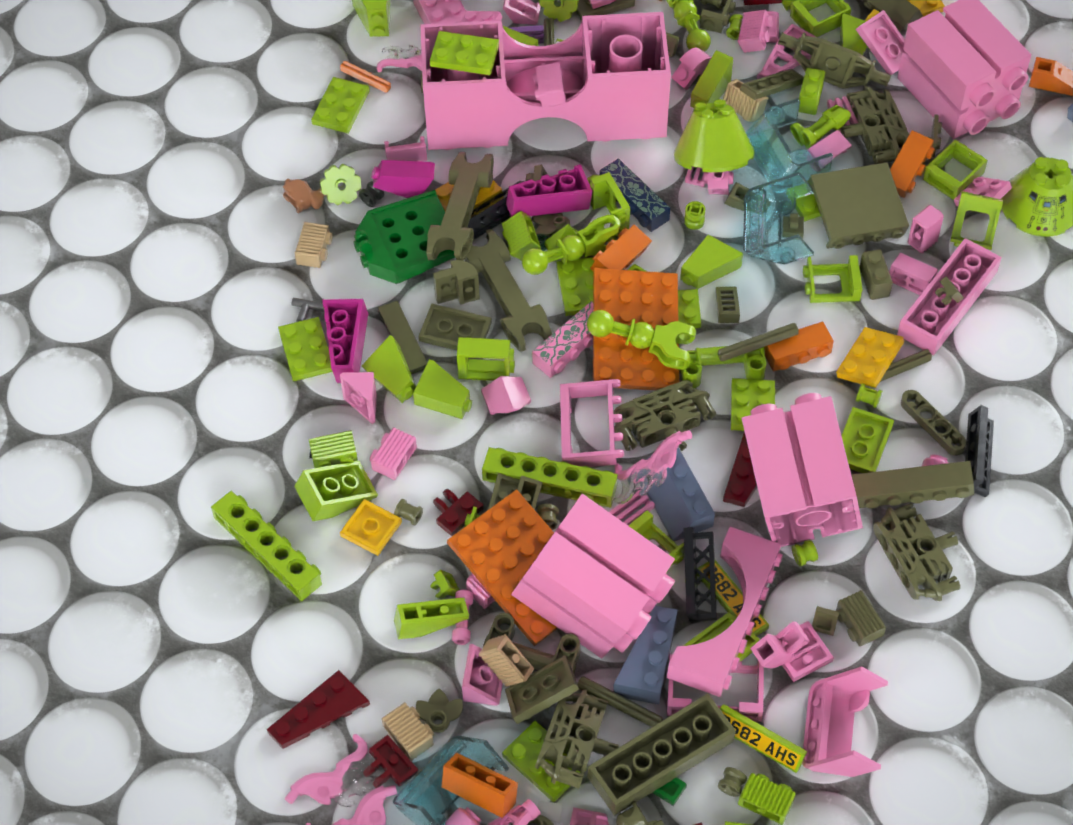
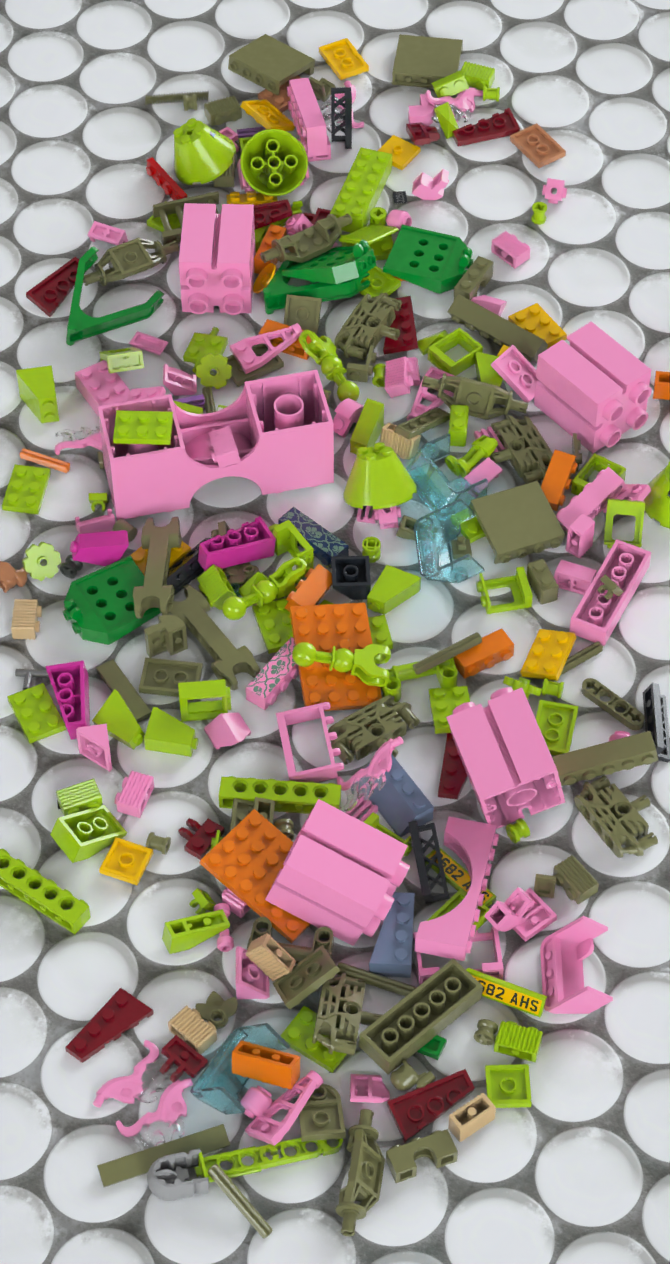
camera: 10 degrees left, 5 degrees down
olive slope [715,287,740,323] -> none
none -> lime tile [89,493,109,512]
none -> olive piece [113,519,138,542]
none -> black slope [331,556,371,600]
none -> lime plant [503,676,542,700]
none -> bright pink brick [556,467,626,532]

